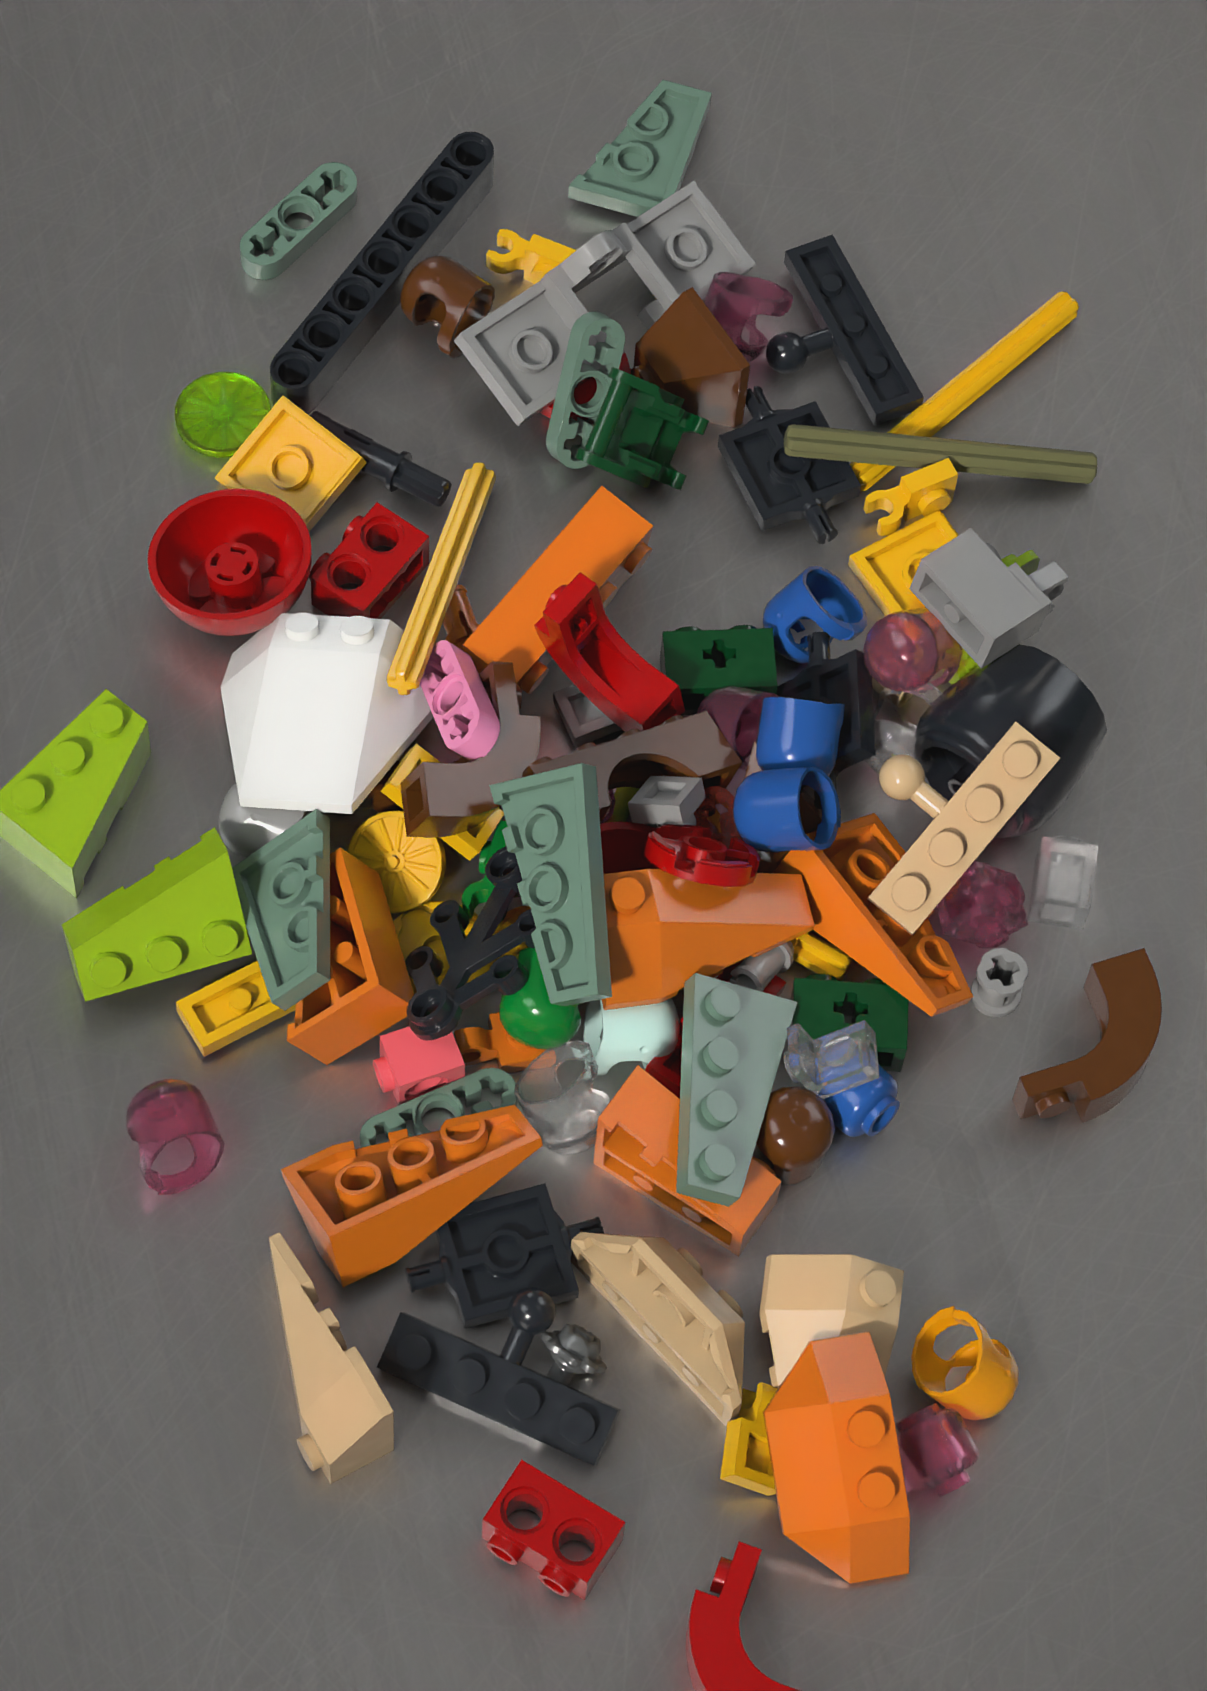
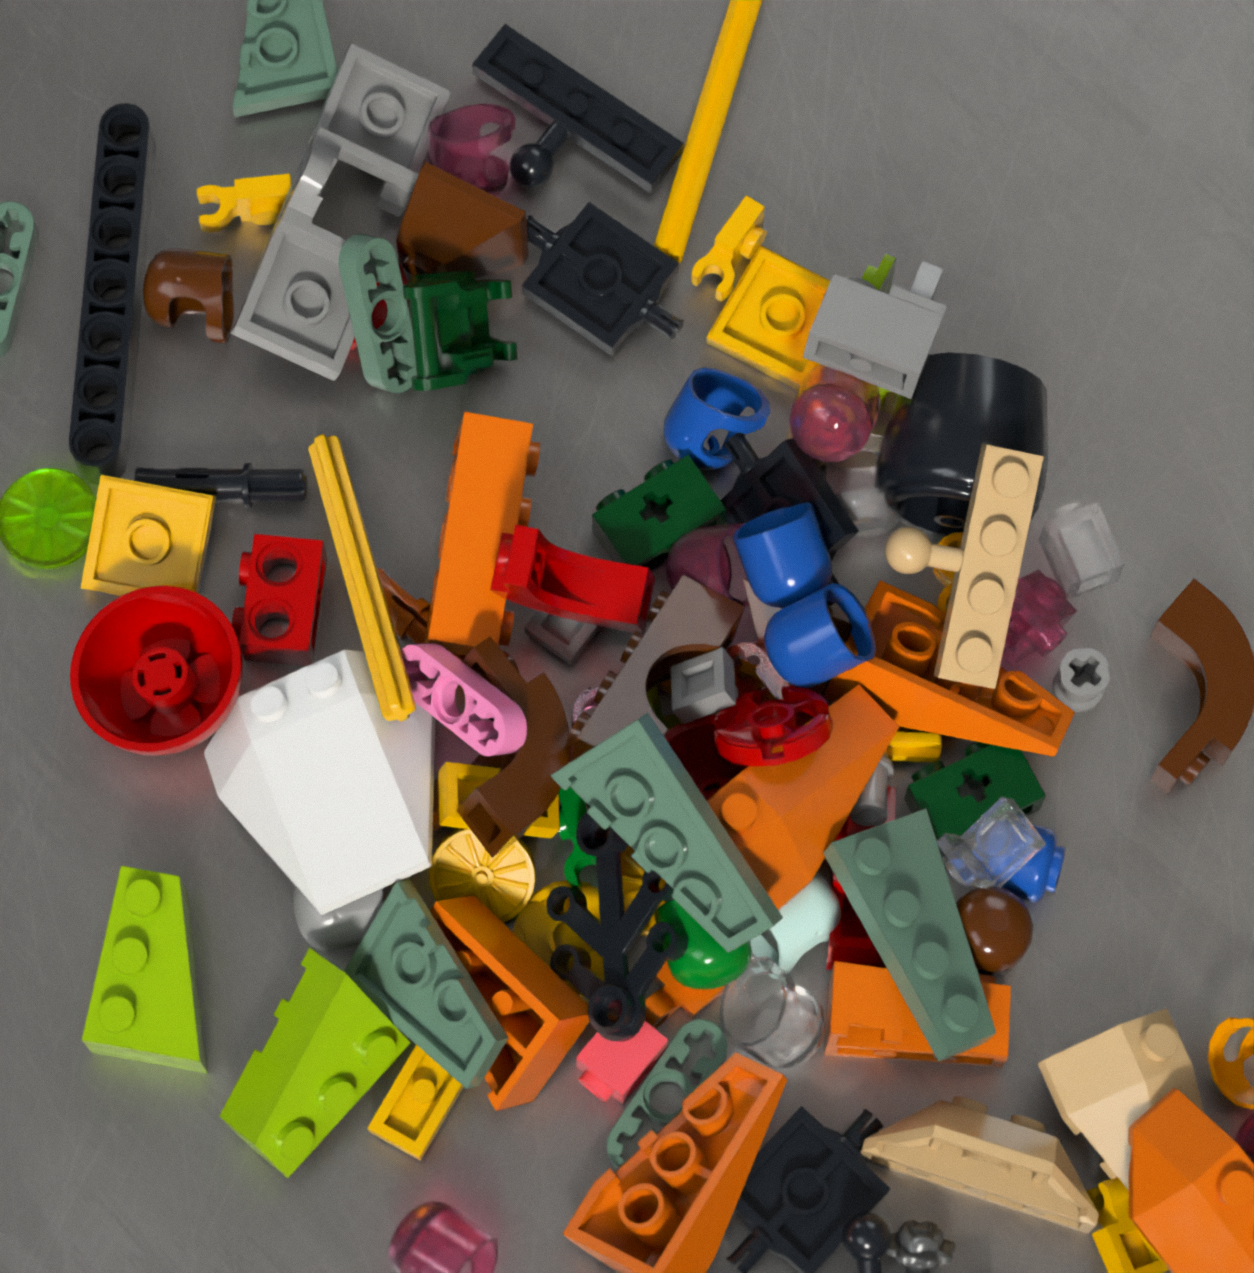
camera: 25 degrees left, 10 degrees up
olive axle [784,424,1097,484] -> none

